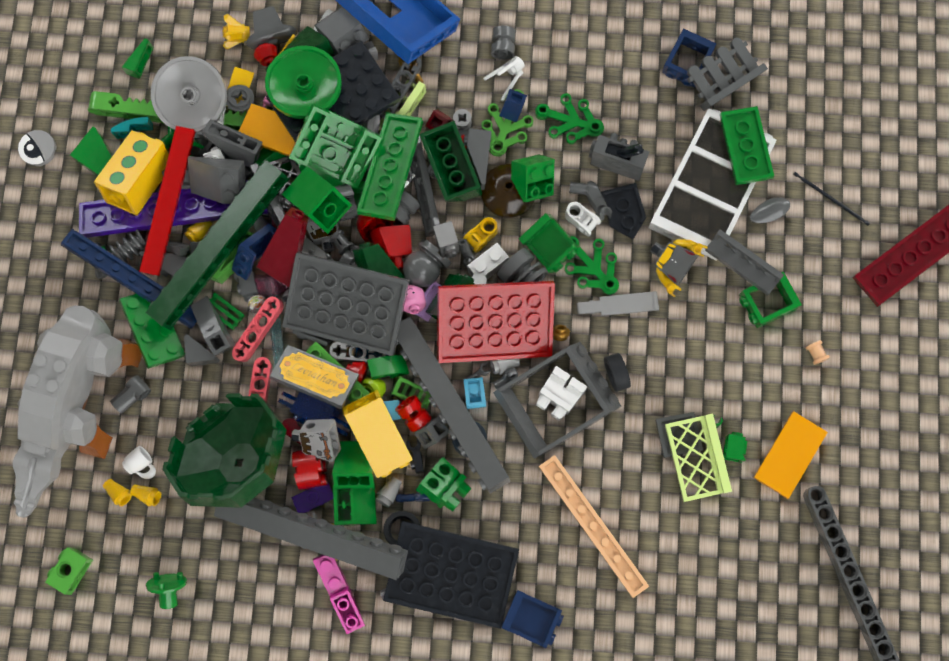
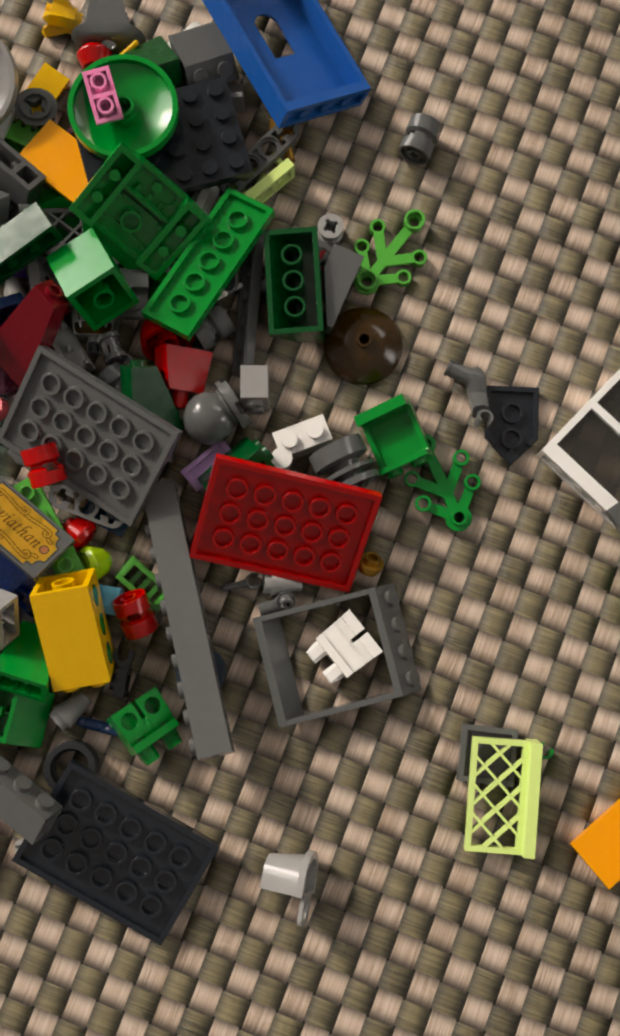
camera: 10 degrees right, 5 degrees up
green slope [367,355,409,379] -> none
bright pink head [403,285,426,314] -> none
dark grey brick [414,416,448,449] -> none
dark red slope [425,110,452,130] -> none
dark grey arm [458,239,476,267] -> none
yellow piece [463,217,498,253] -> none
medium azure slope [463,377,486,409] -> none
white plant [483,56,525,102] -> none
dark blue panel [500,89,527,122] -> none
dark blue panel [501,590,564,648] -> none
green slope [511,154,555,203] -> none
green plant [535,93,604,144] -> none
light nougat plate [539,455,649,598] -> none
white piece [565,202,601,236] -> none
light grey piece [577,291,659,316] -> none
dark grey piece [589,133,650,181] -> none
black tyre [604,353,631,392] -> none
torso [650,239,708,297] -> none
green window [723,432,748,463] -> none
none -> red wheel [20,441,67,489]
none -> bright pink slope [82,65,124,126]
none -> light grey container [260,850,318,927]

